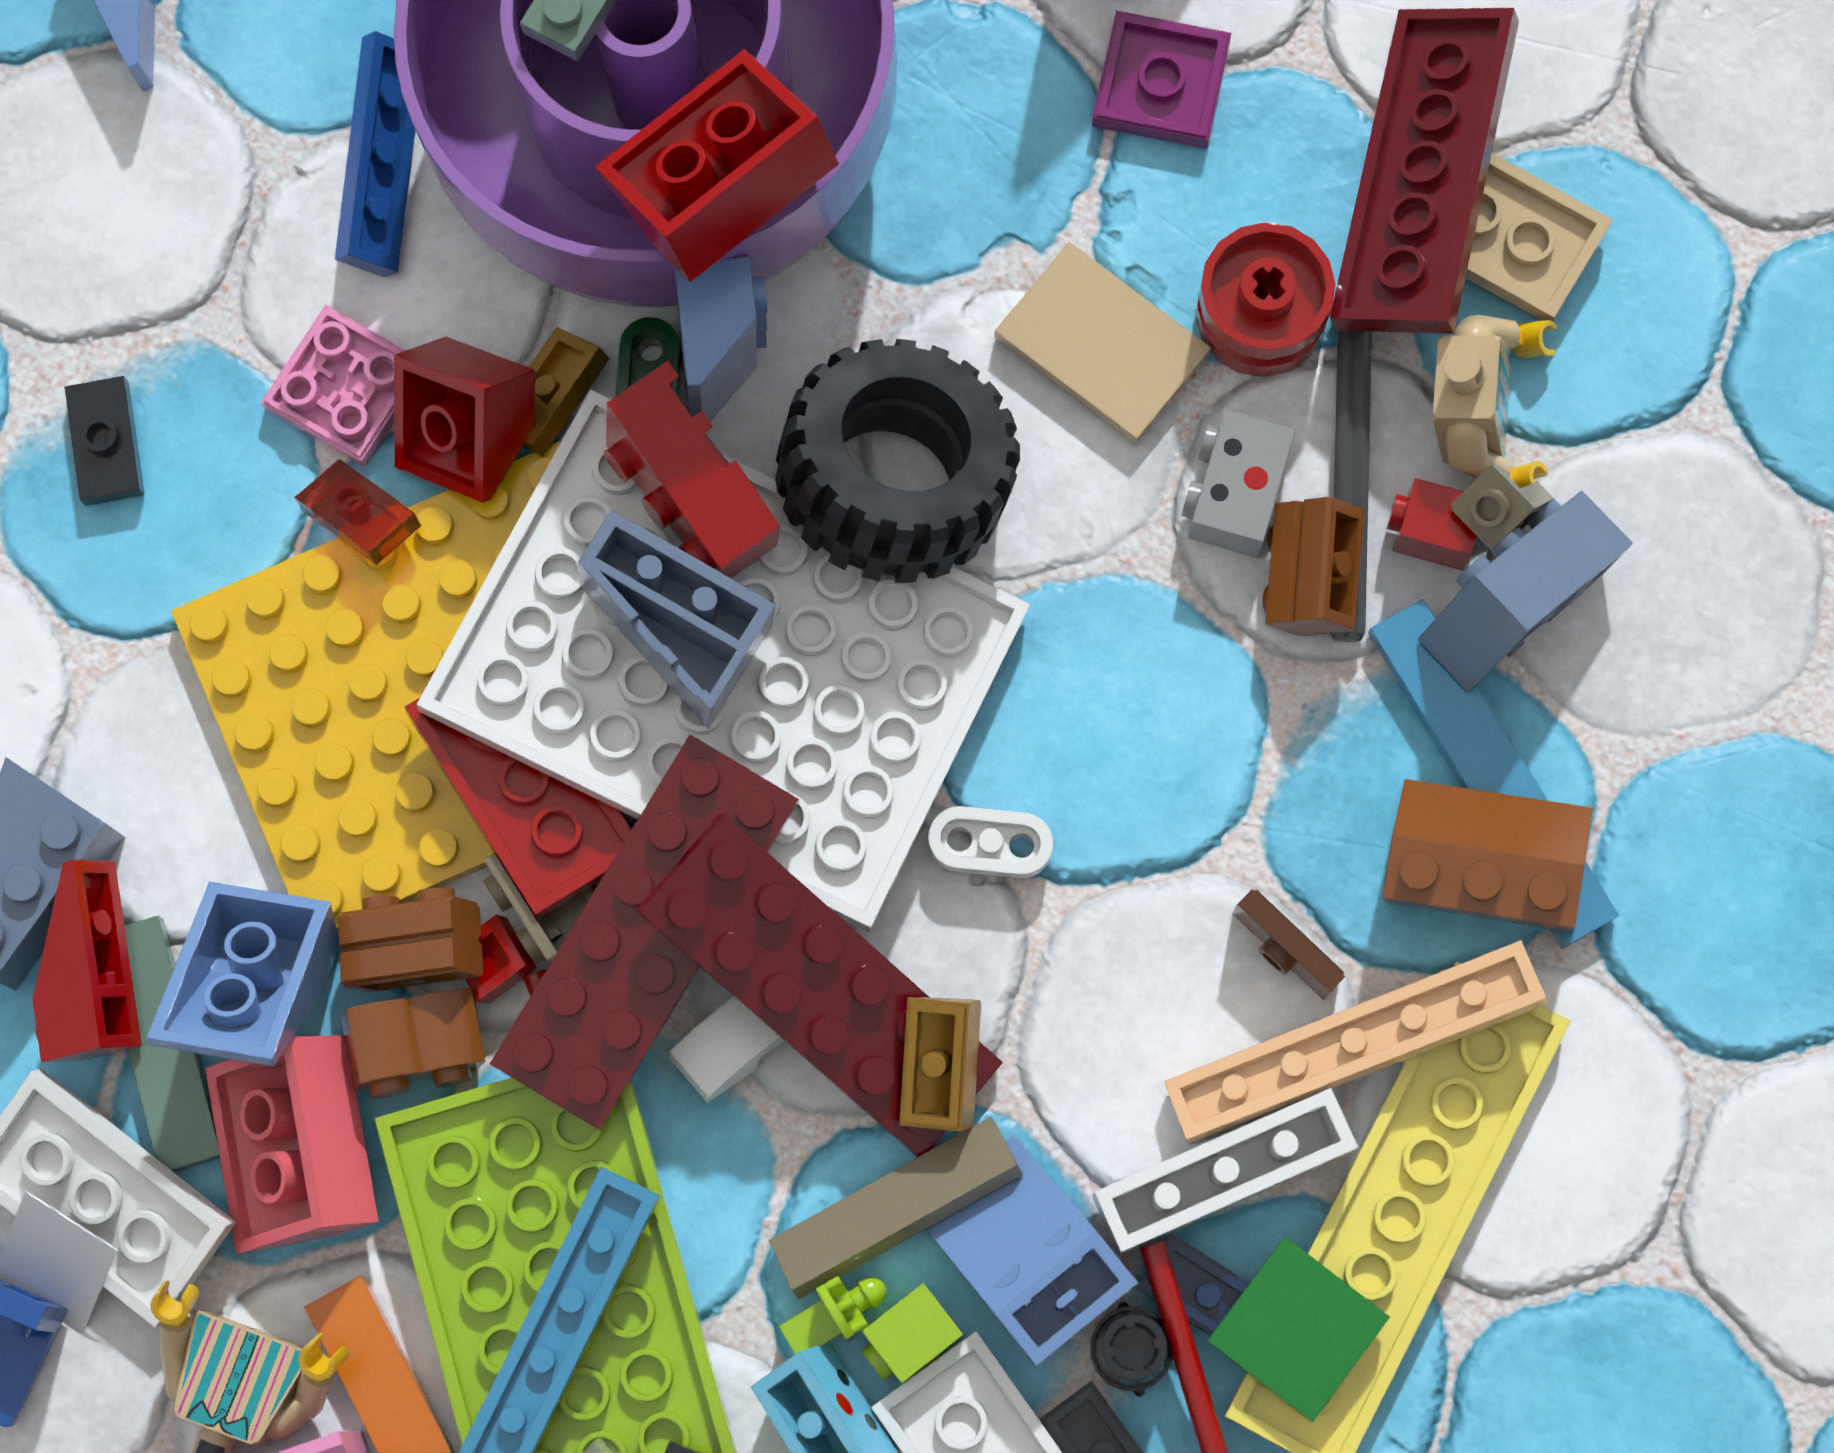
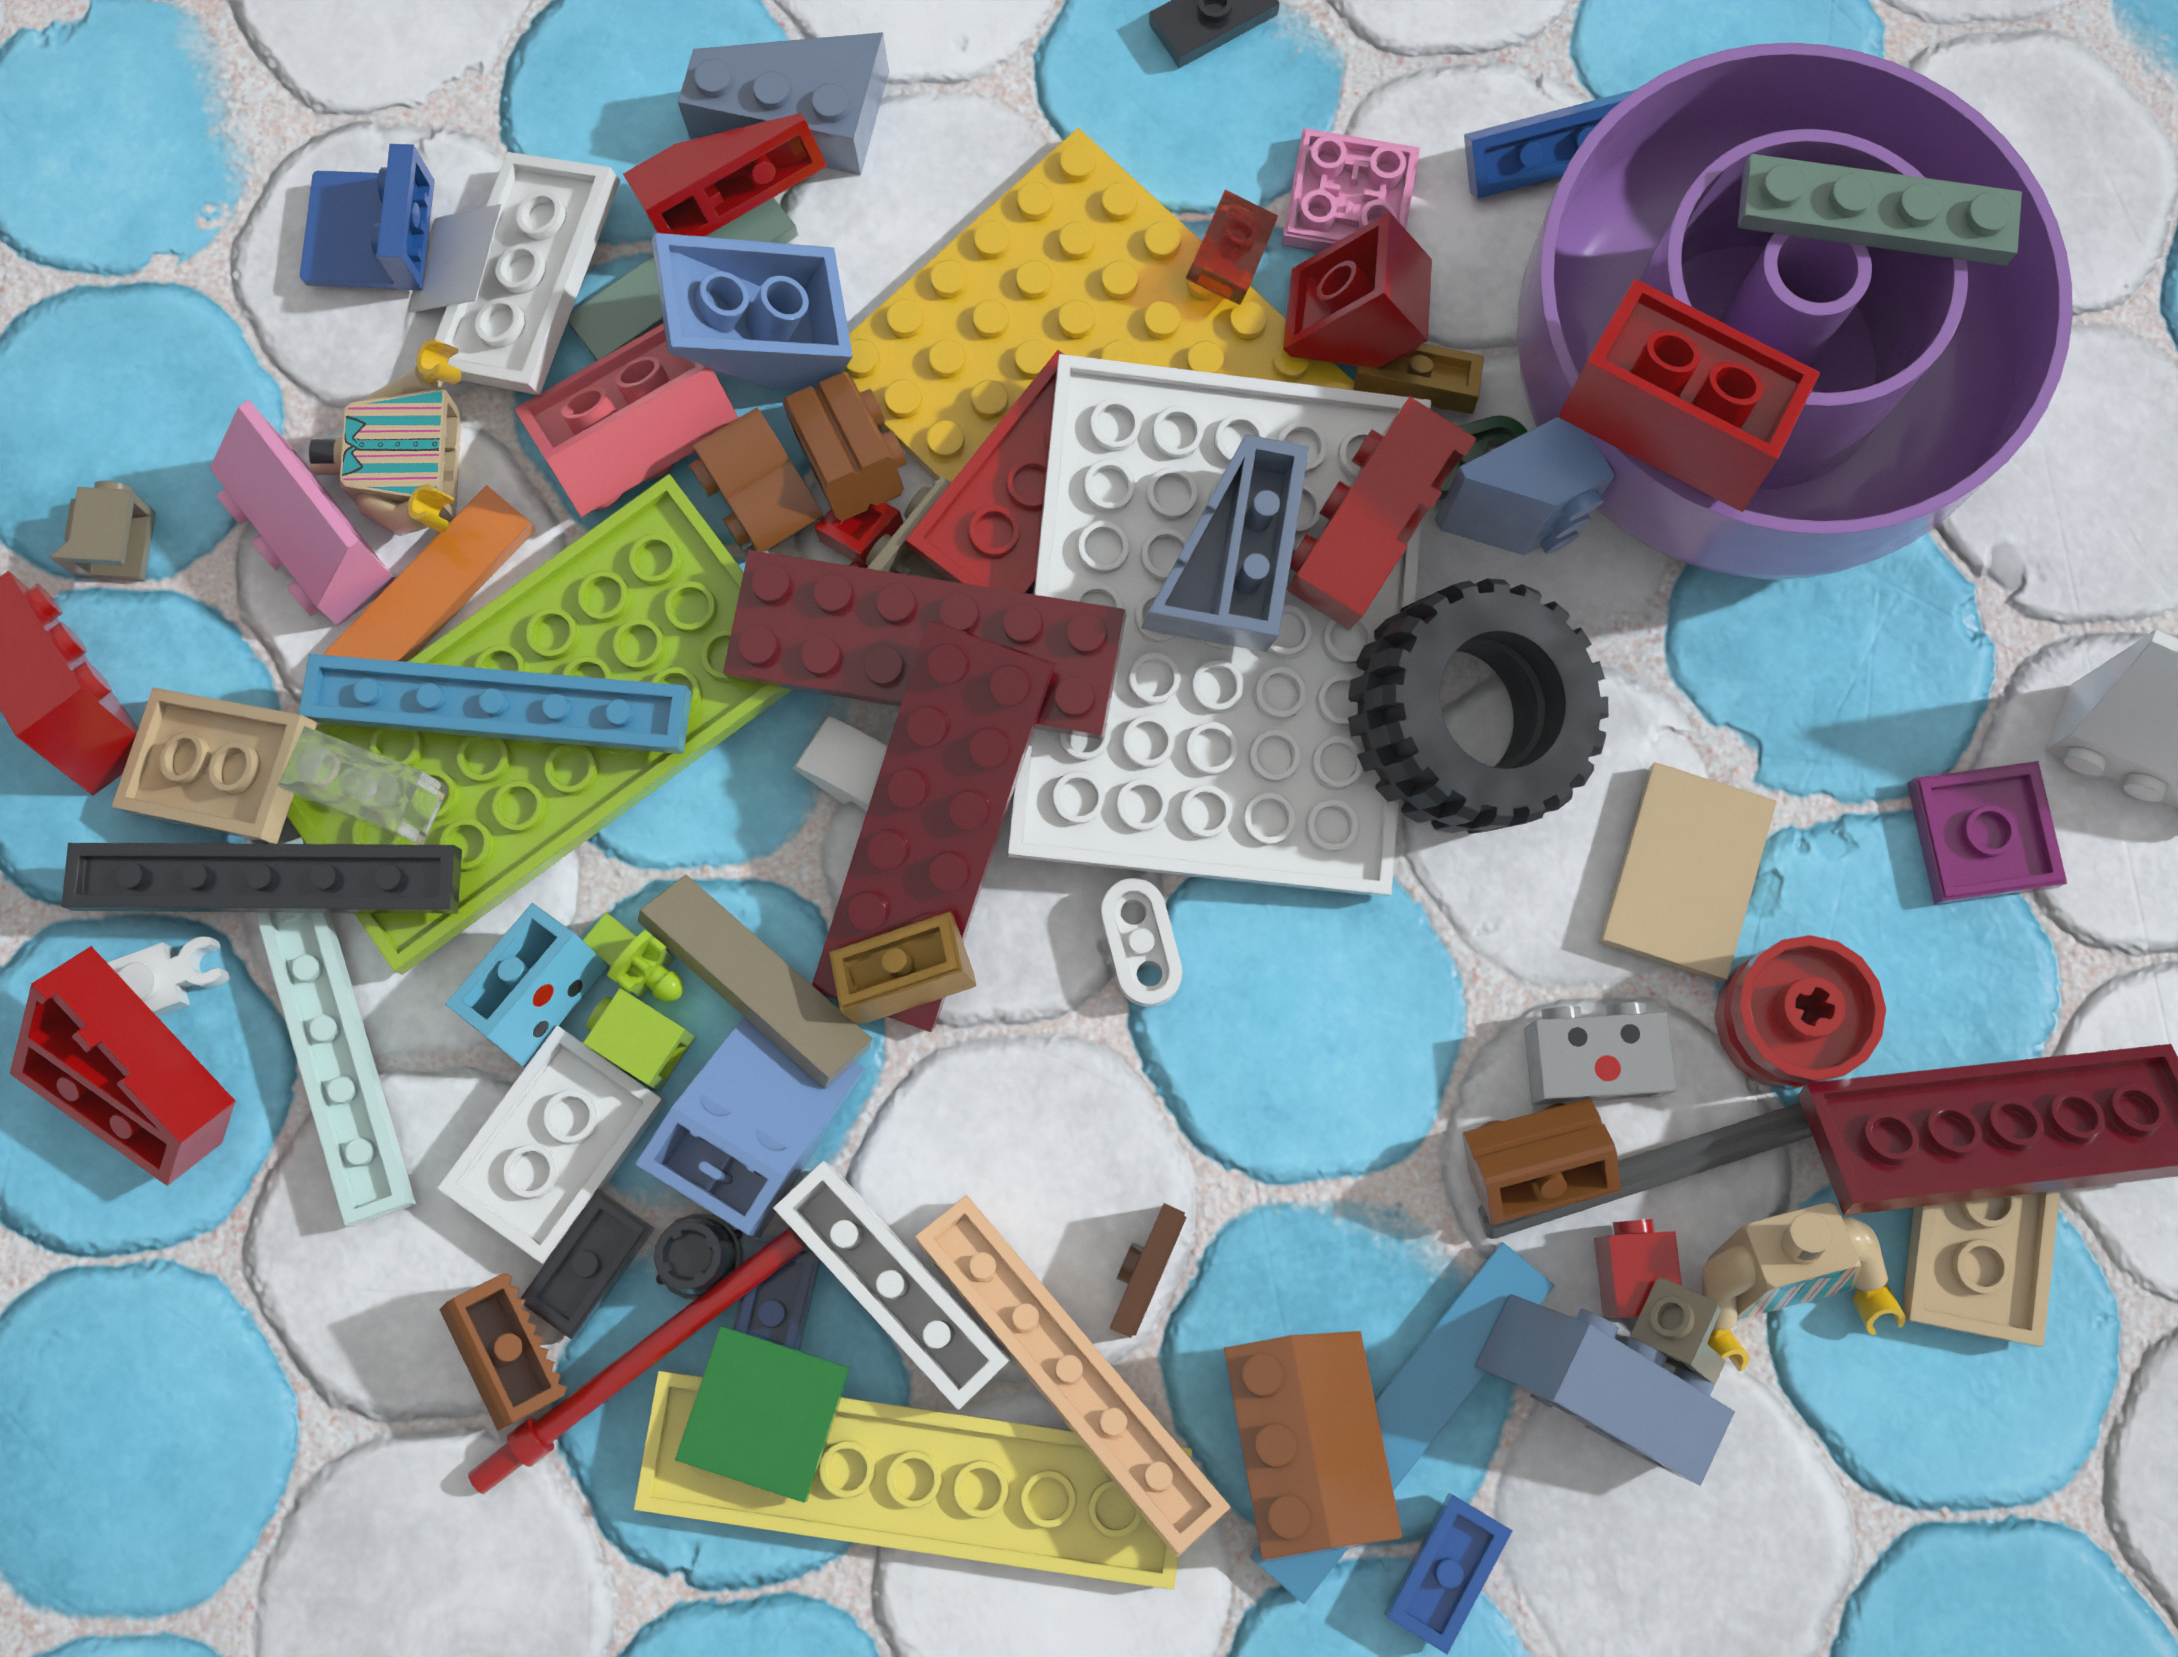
camera: 65 degrees right, 0 degrees up
none -> blue plate [1384,1493,1513,1655]

